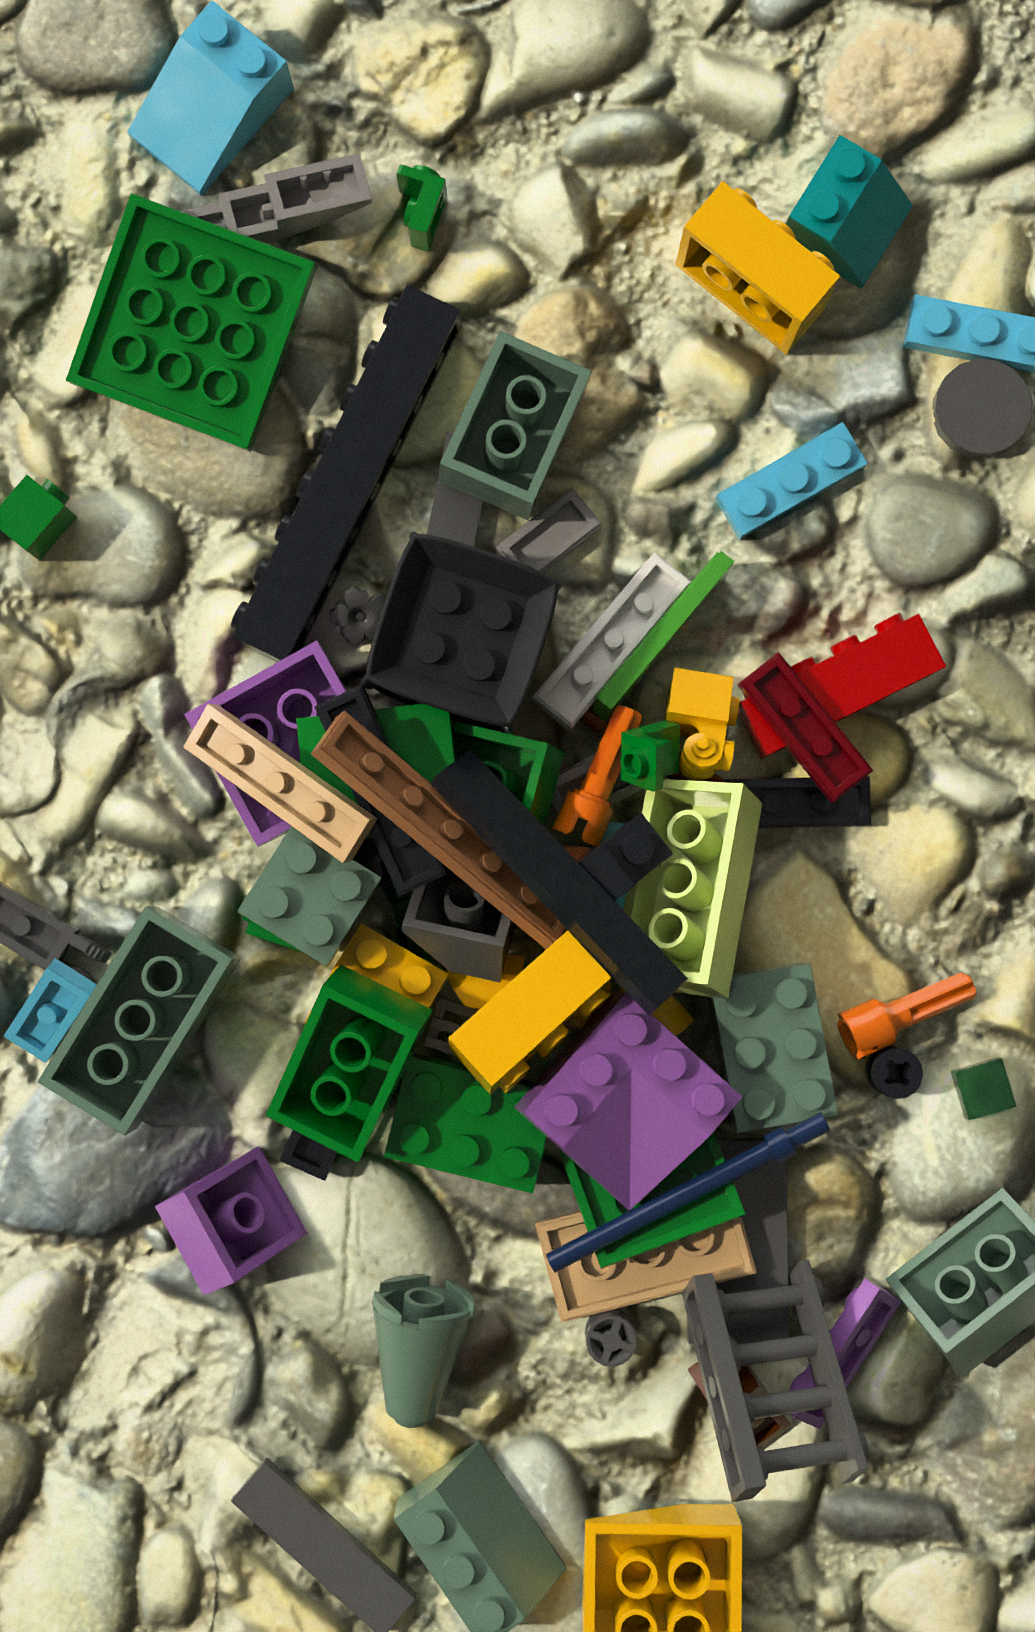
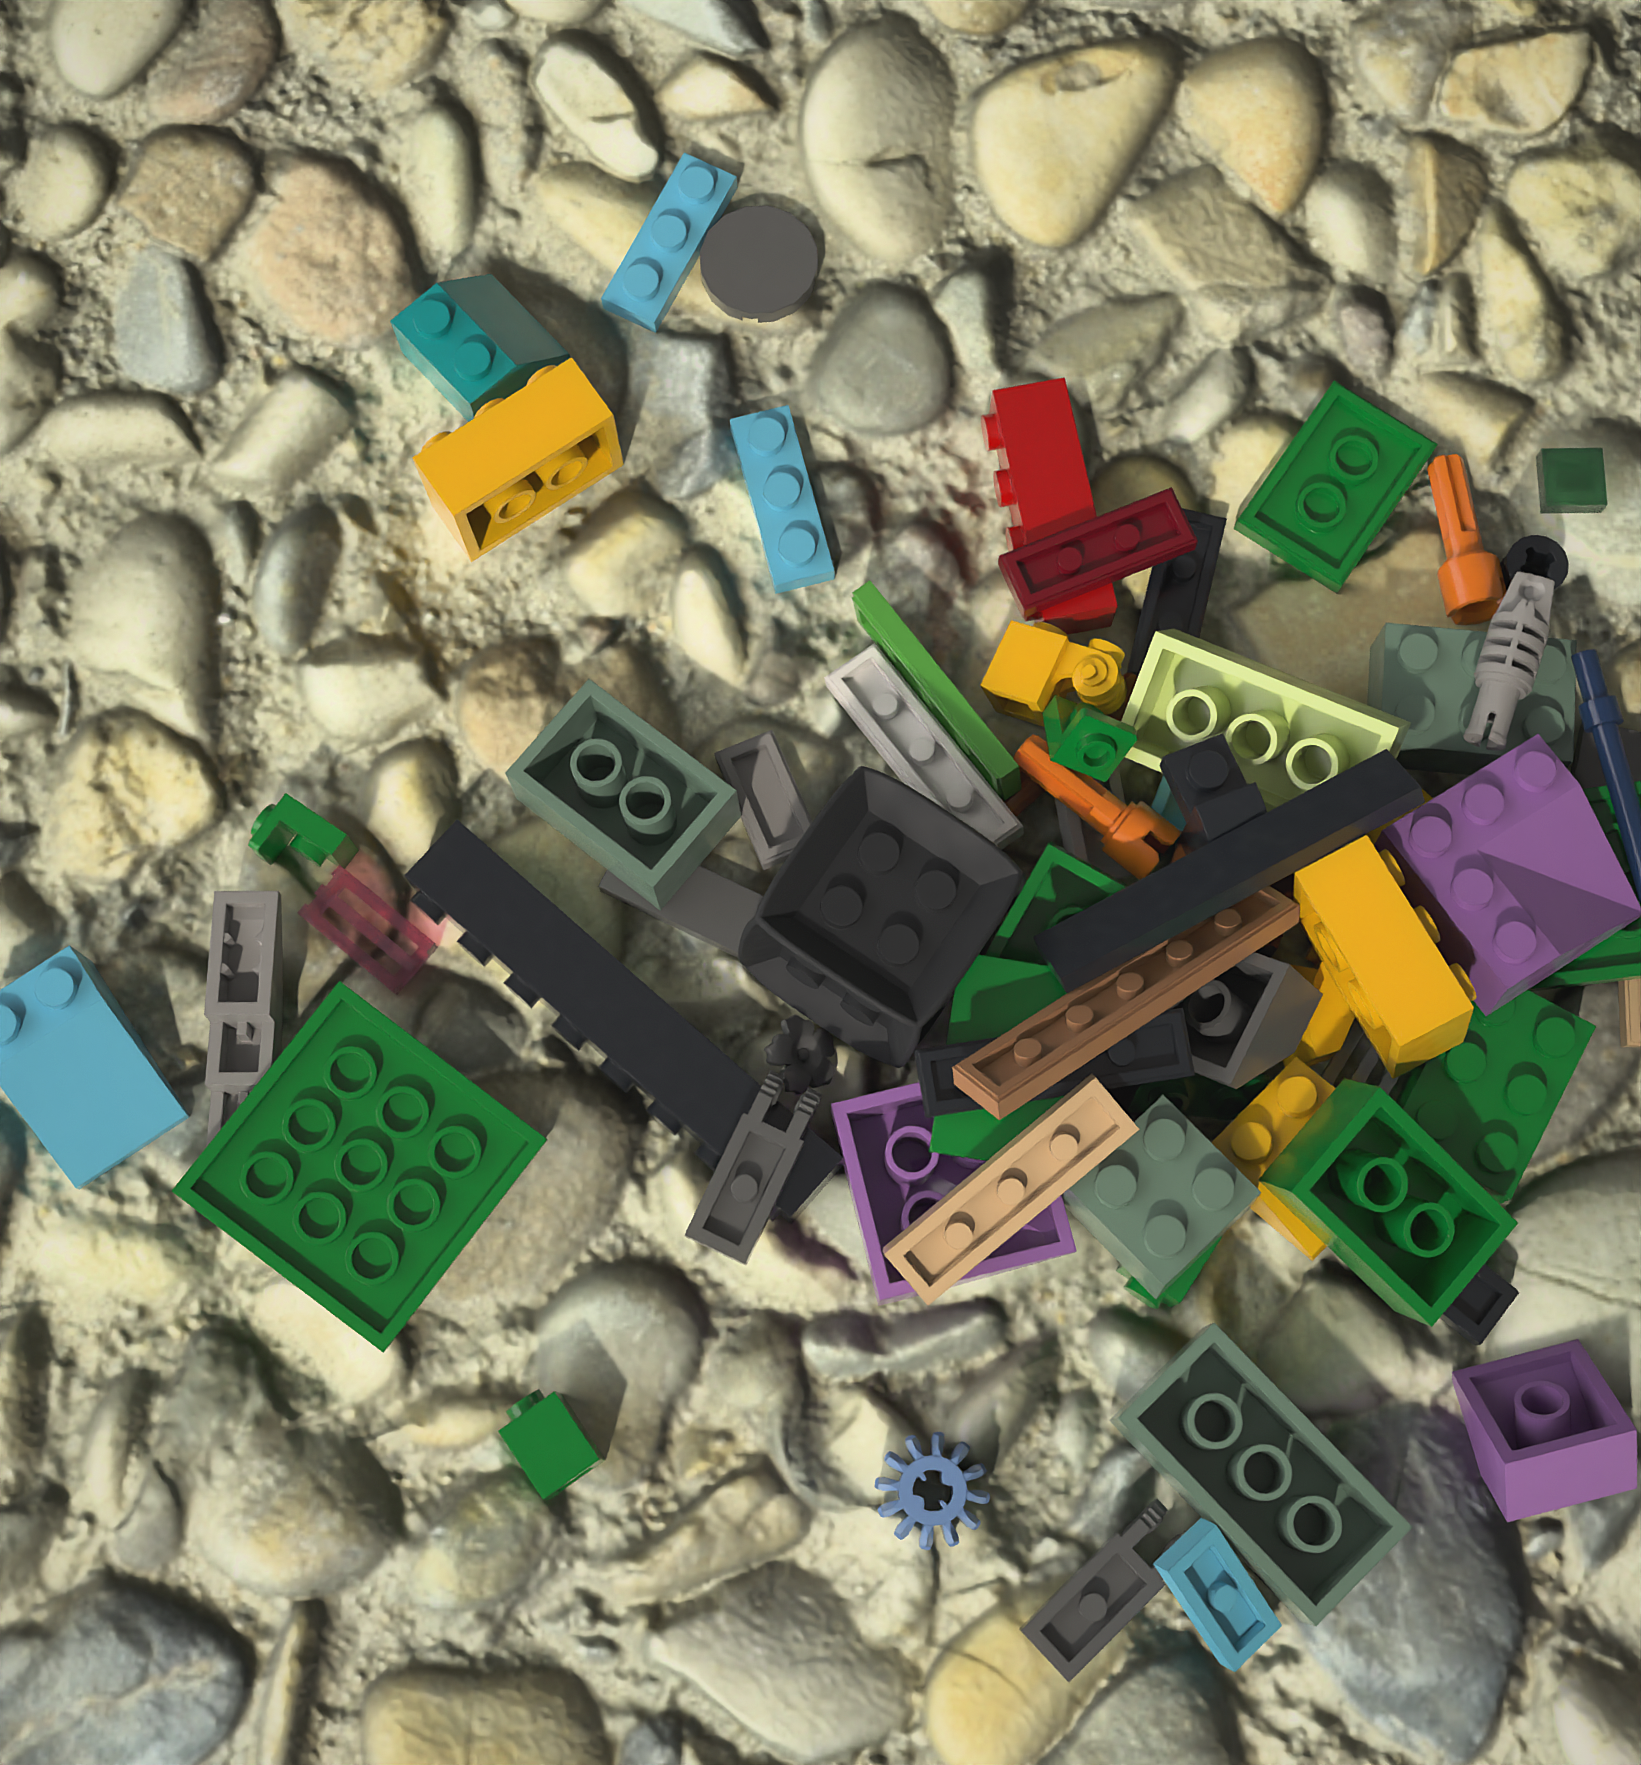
camera: 75 degrees left, 10 degrees down
none -> clear pink tile [297,865,438,996]
none -> dark grey hinge [685,1070,822,1266]
none -> medium blue gear [874,1432,990,1550]
none -> green tile [1234,381,1438,594]
none -> light grey hinge [1463,572,1555,751]

